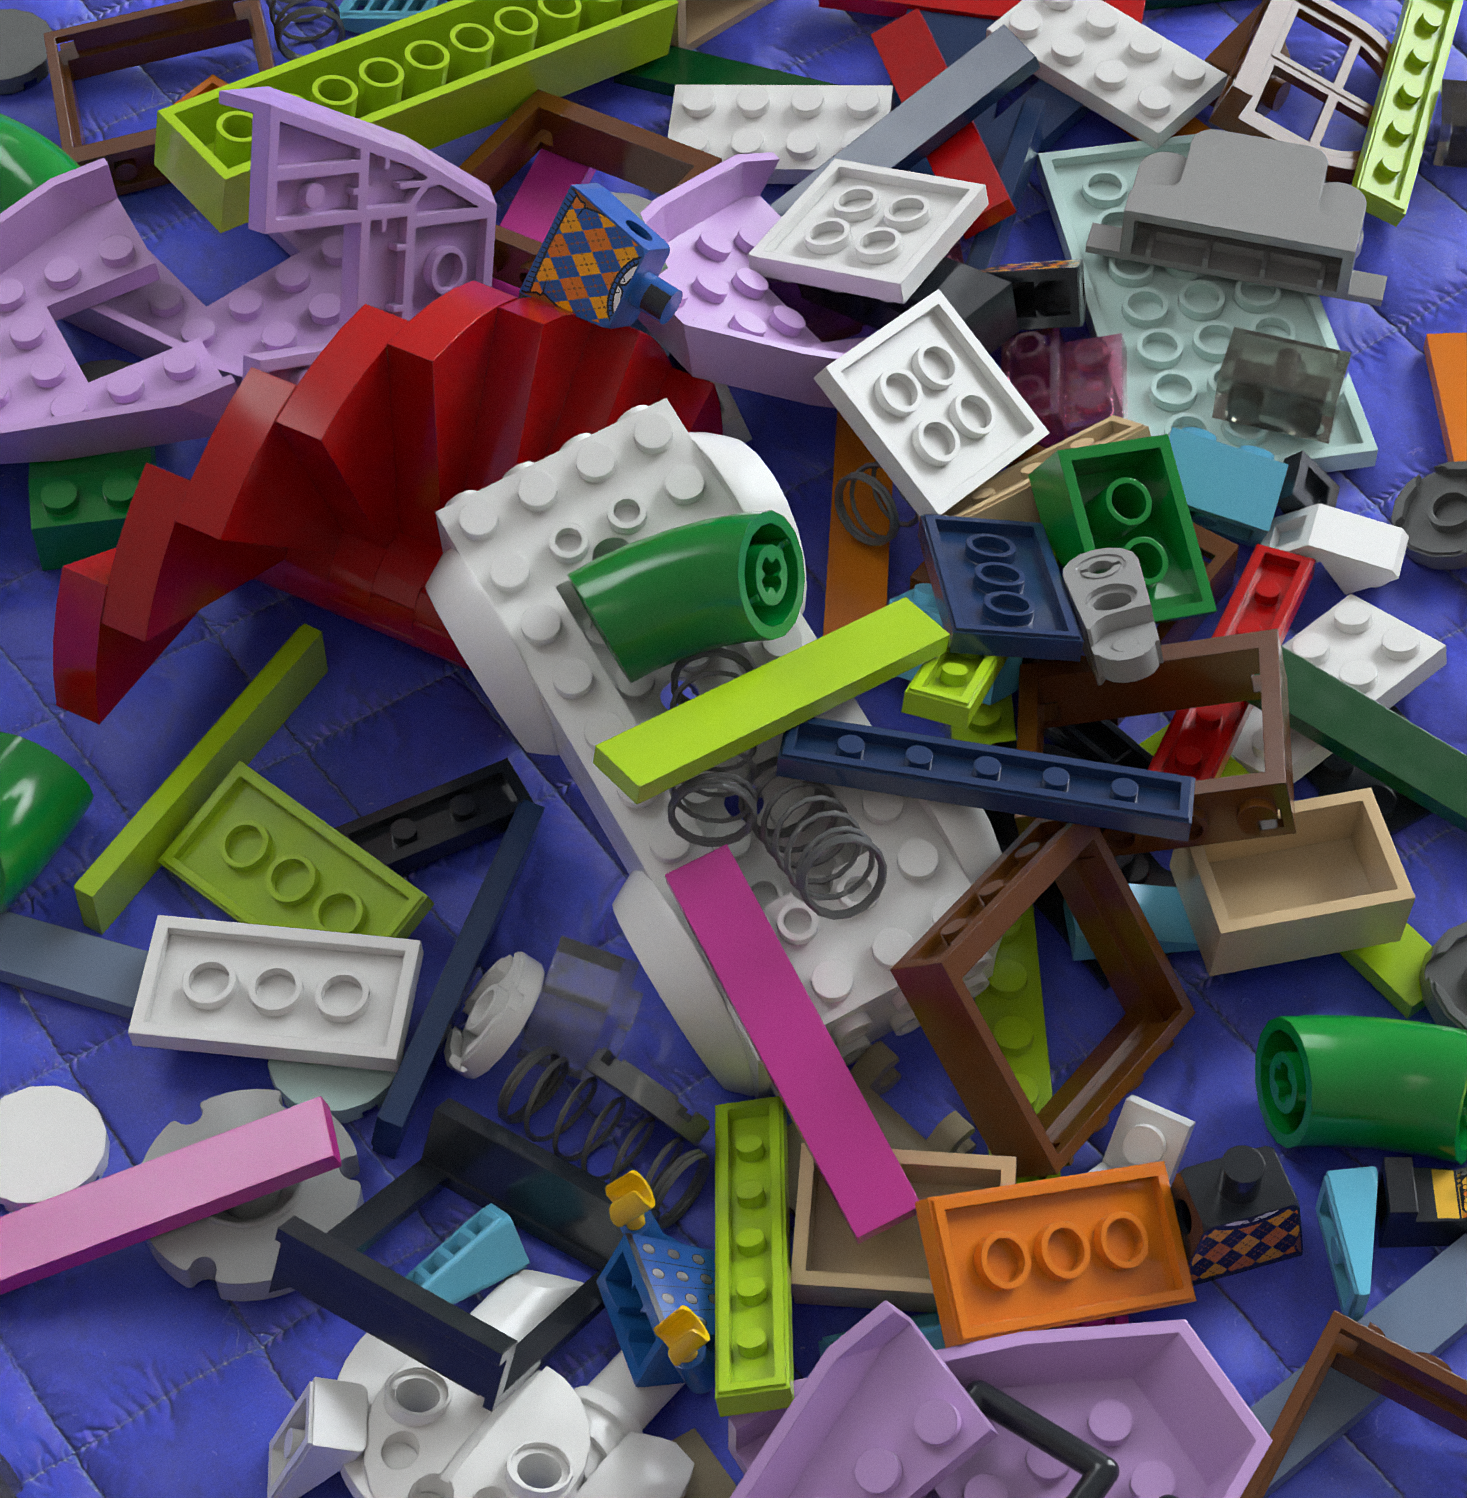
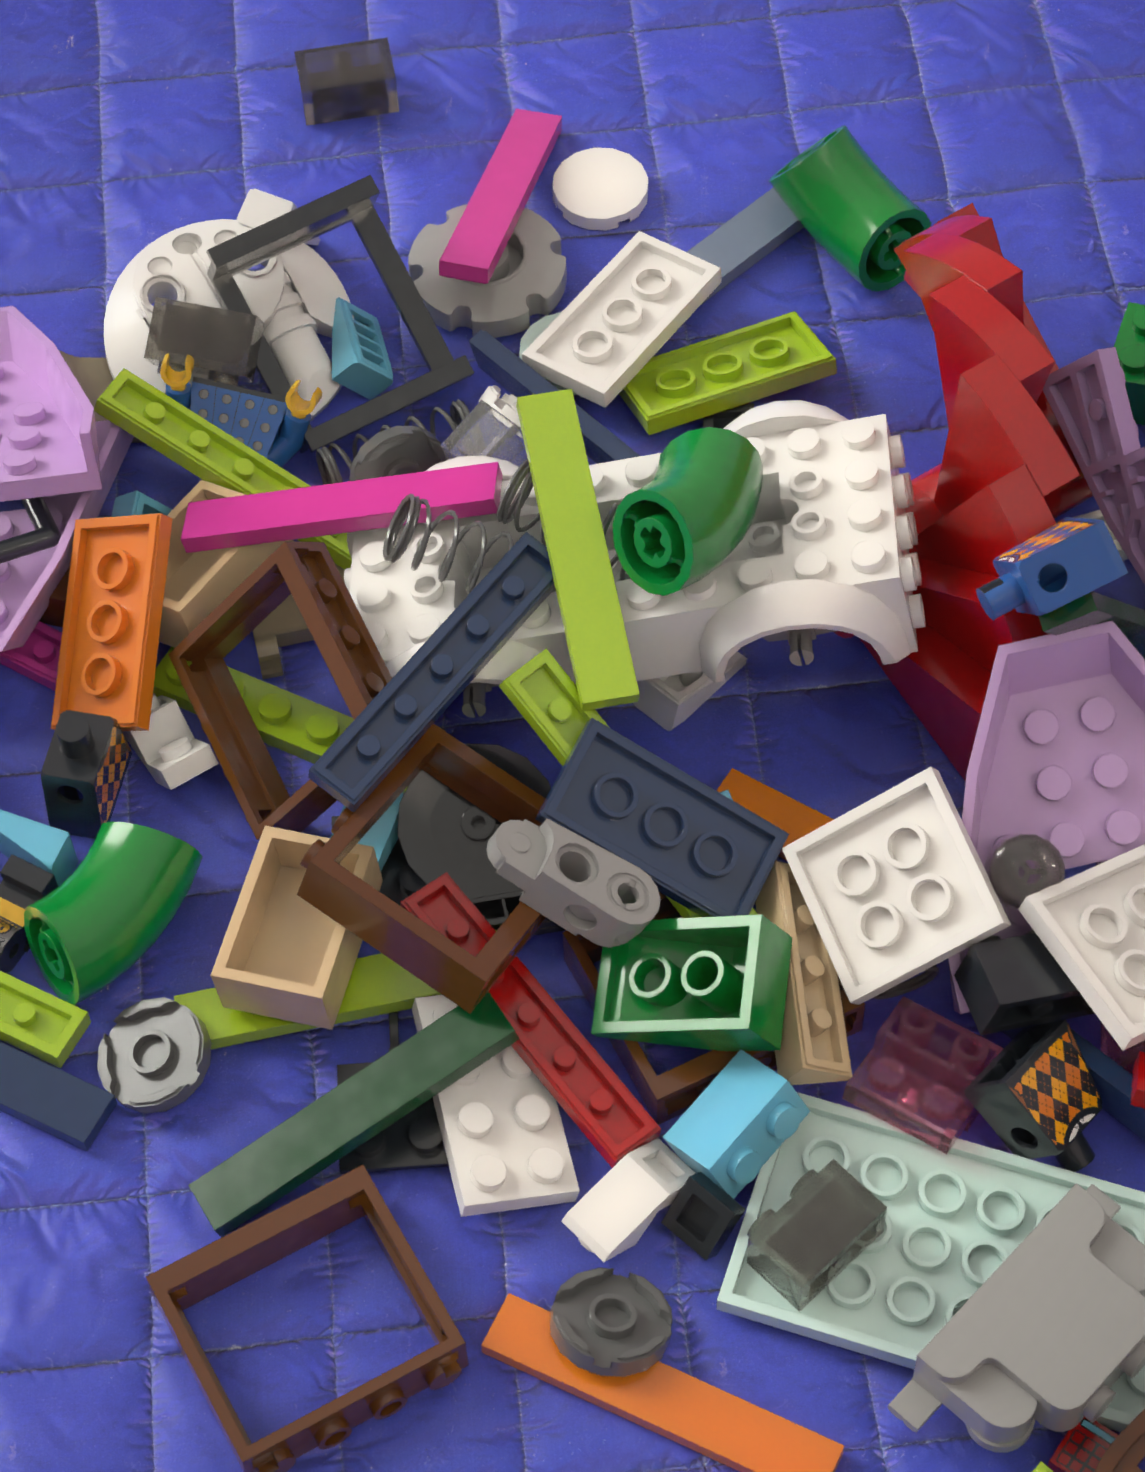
camera: 120 degrees right, 5 degrees up
lime tile [74,623,328,935] -> none
none -> clear smoke brick [144,297,265,386]
none -> clear smoke head [985,834,1065,909]

